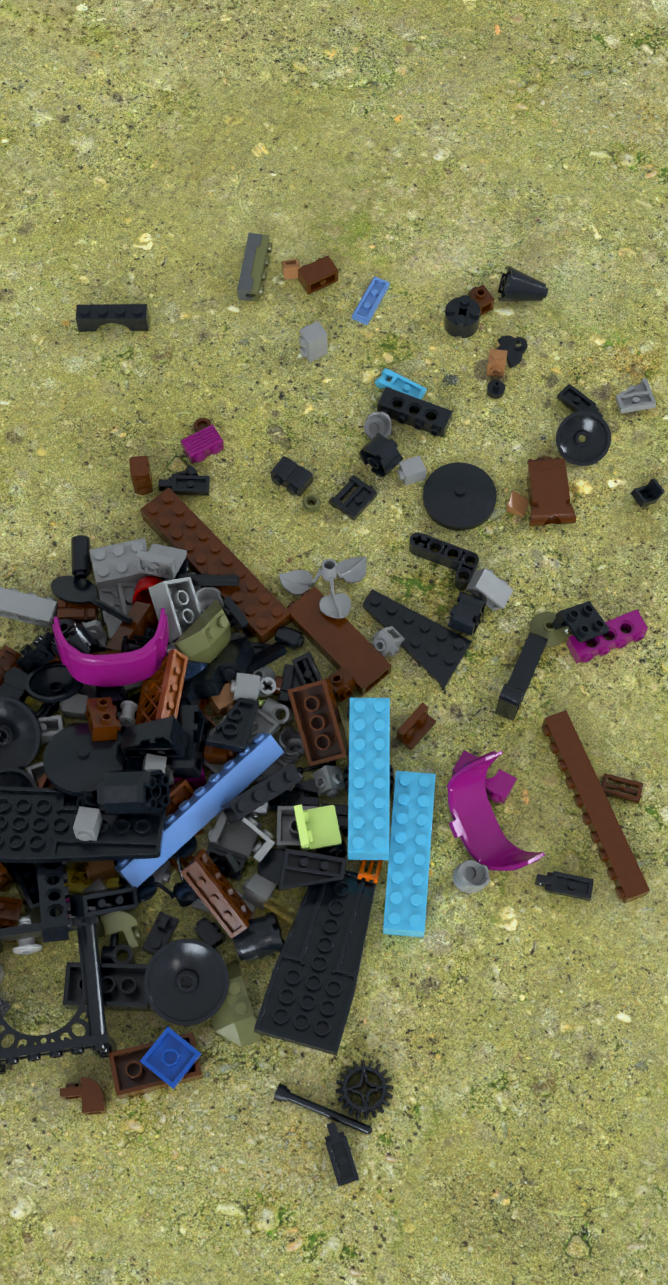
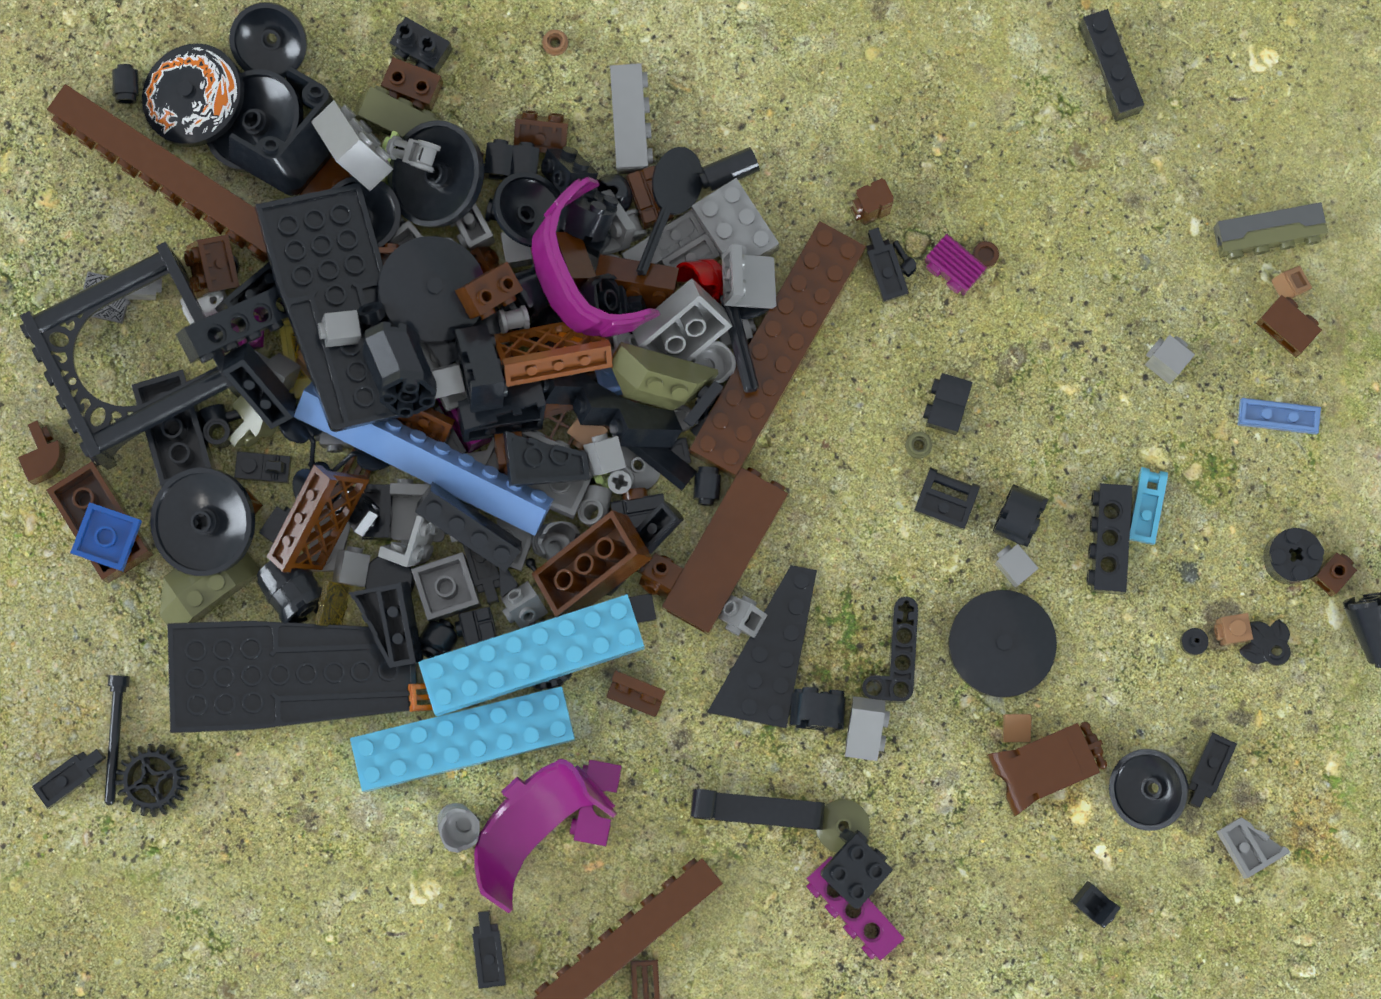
camera: 70 degrees right, 15 degrees up
light grey plant [279,556,366,619] -> none
yellowish green bracket [294,804,342,851] -> none
light grey hair [364,412,391,440] -> none

